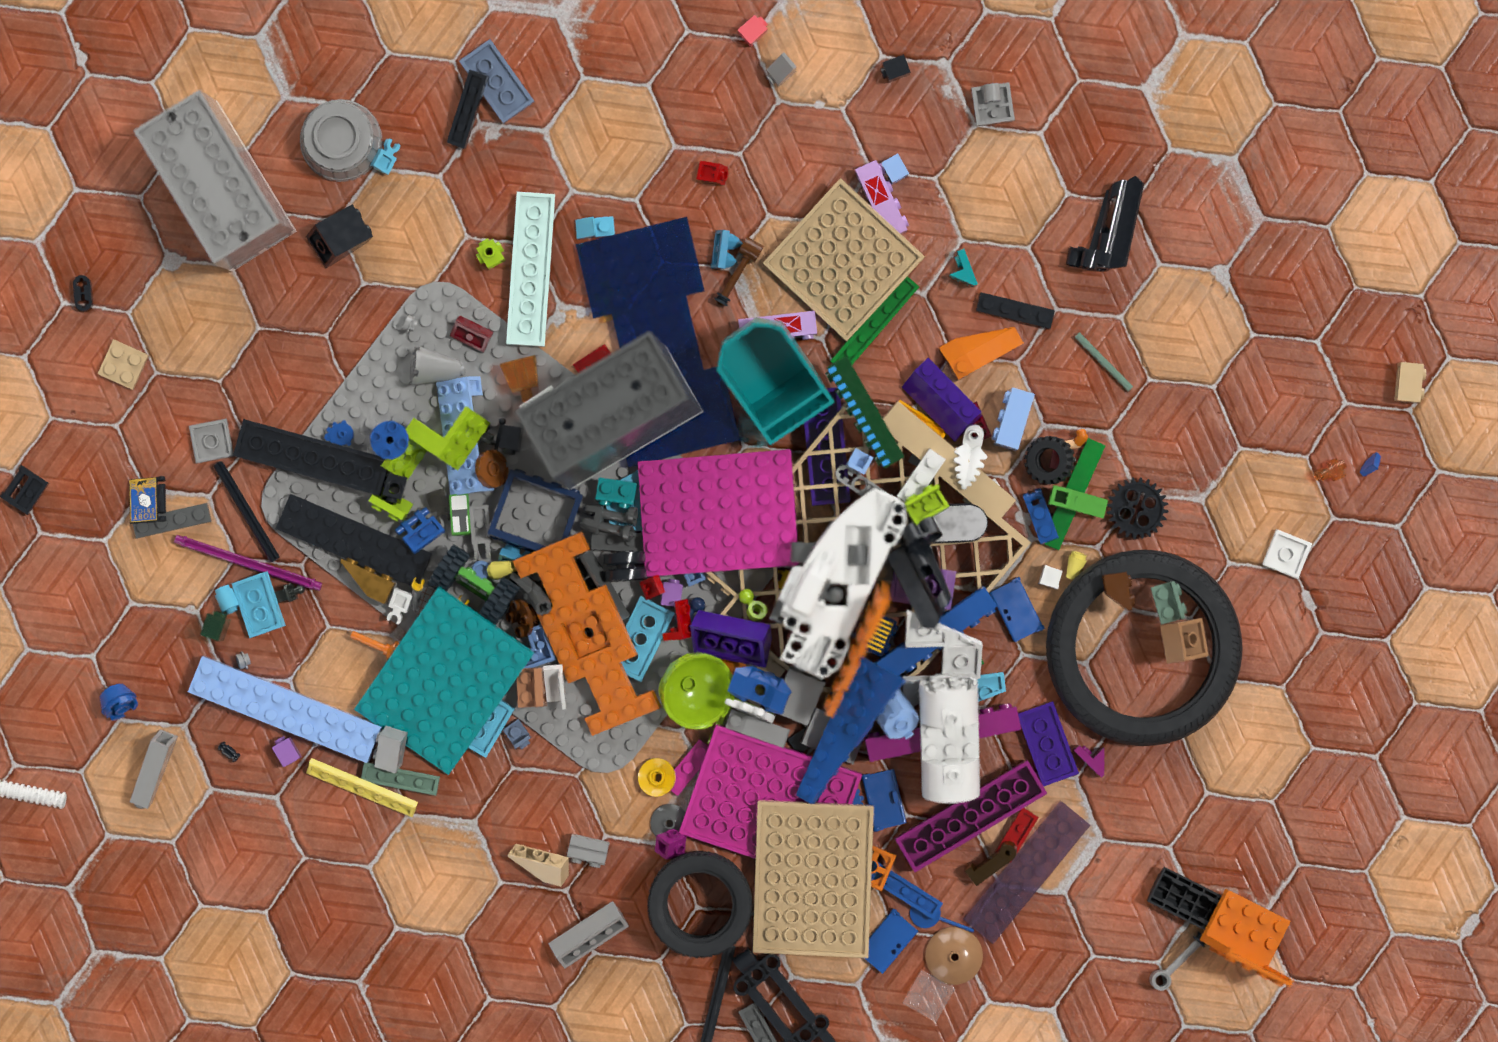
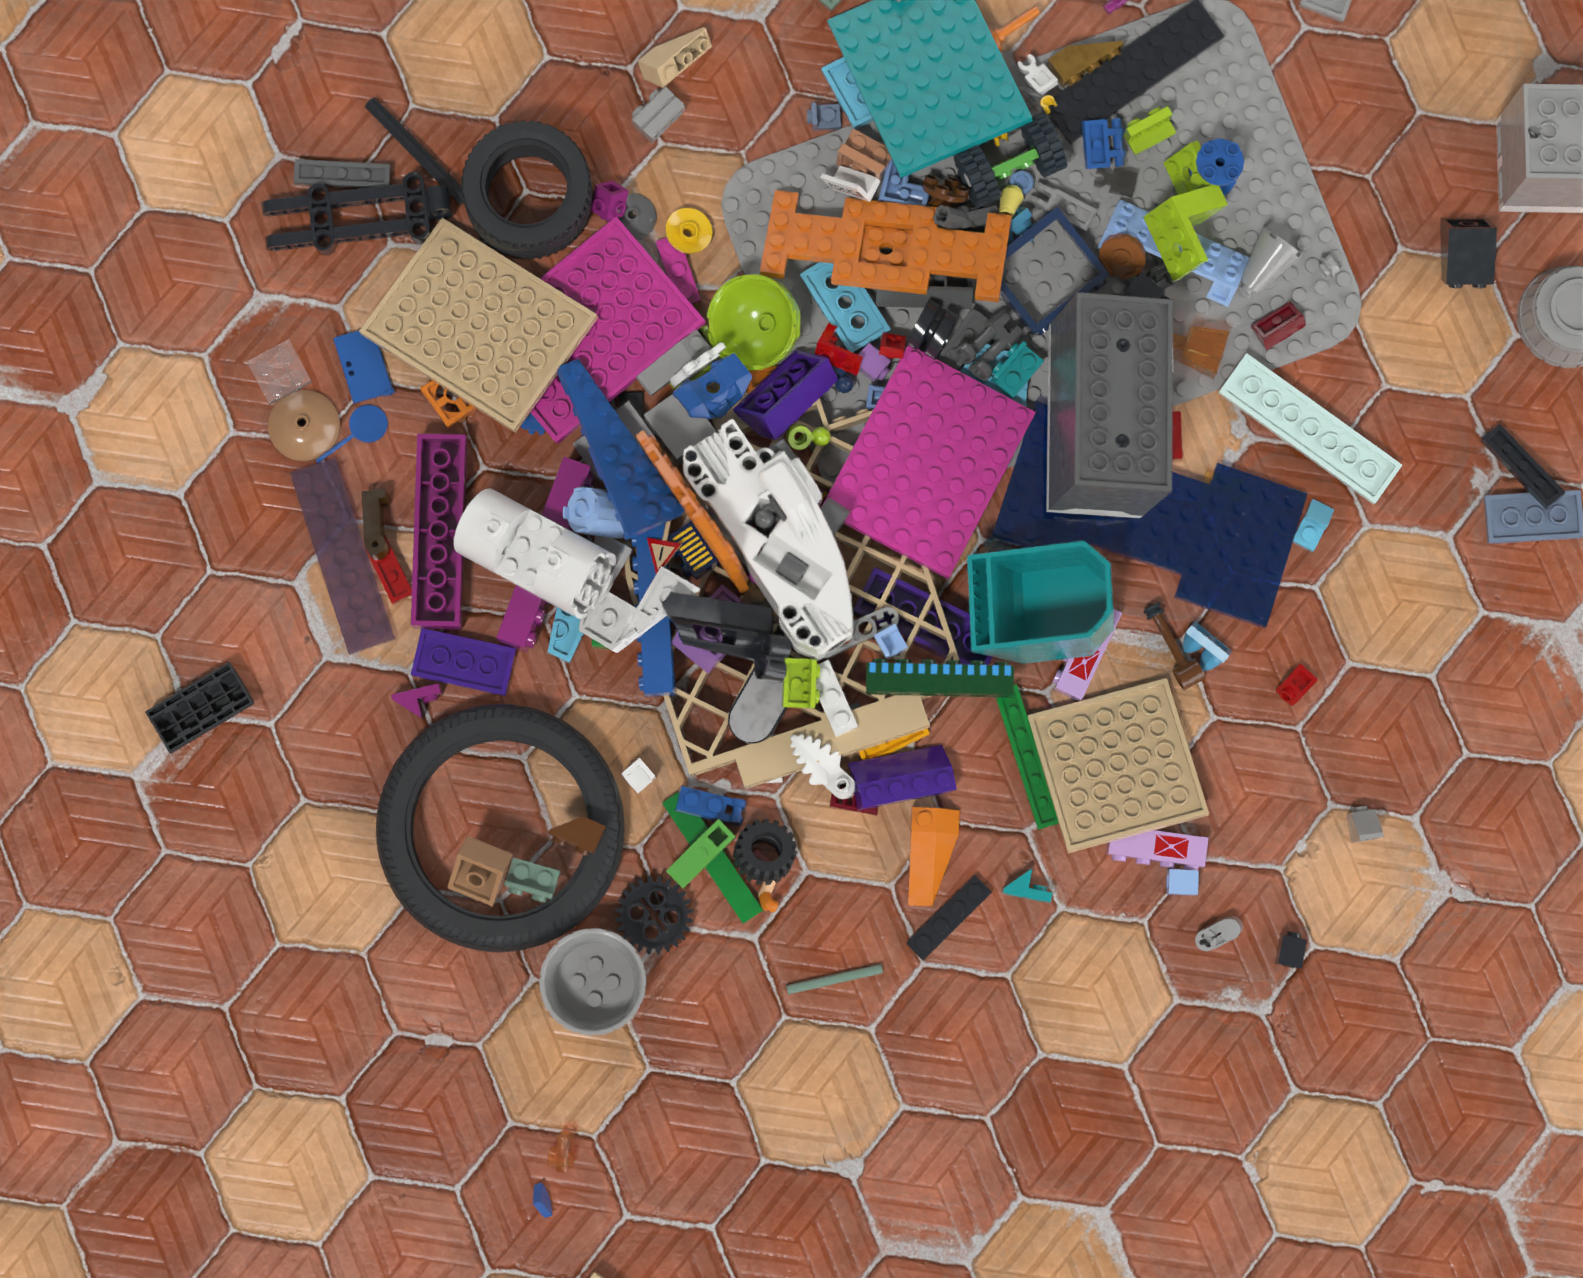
camera: 120 degrees right, 5 degrees down
black plate [233,419,388,496] -> none
blue piece [324,420,354,446] -> none
medium azure plate [370,139,400,175] -> none
black brick [382,473,407,505] -> none
slope [449,494,471,536] -> none
lime brick [476,238,506,270] -> none
light grey brick [548,901,629,968] -> none
coral brick [738,15,768,47] -> none
blue door [861,769,907,832] -> none
blue plate [871,861,943,919] -> none
light grey plate [971,82,1015,126] -> none
blue door [990,577,1045,642] -> none
light blue brick [992,387,1035,451] -> none
black panel [1065,176,1144,272] -> none
light yellow cone [1066,551,1087,580] -> none
light grey piece [1149,931,1206,991] -> none
orange bracket [1200,888,1294,987] -> none
white tile [1262,529,1312,579] -> none
none -> light grey piece [539,929,646,1036]
none -> piece [647,520,682,574]
none -> light grey piece [1195,916,1243,951]

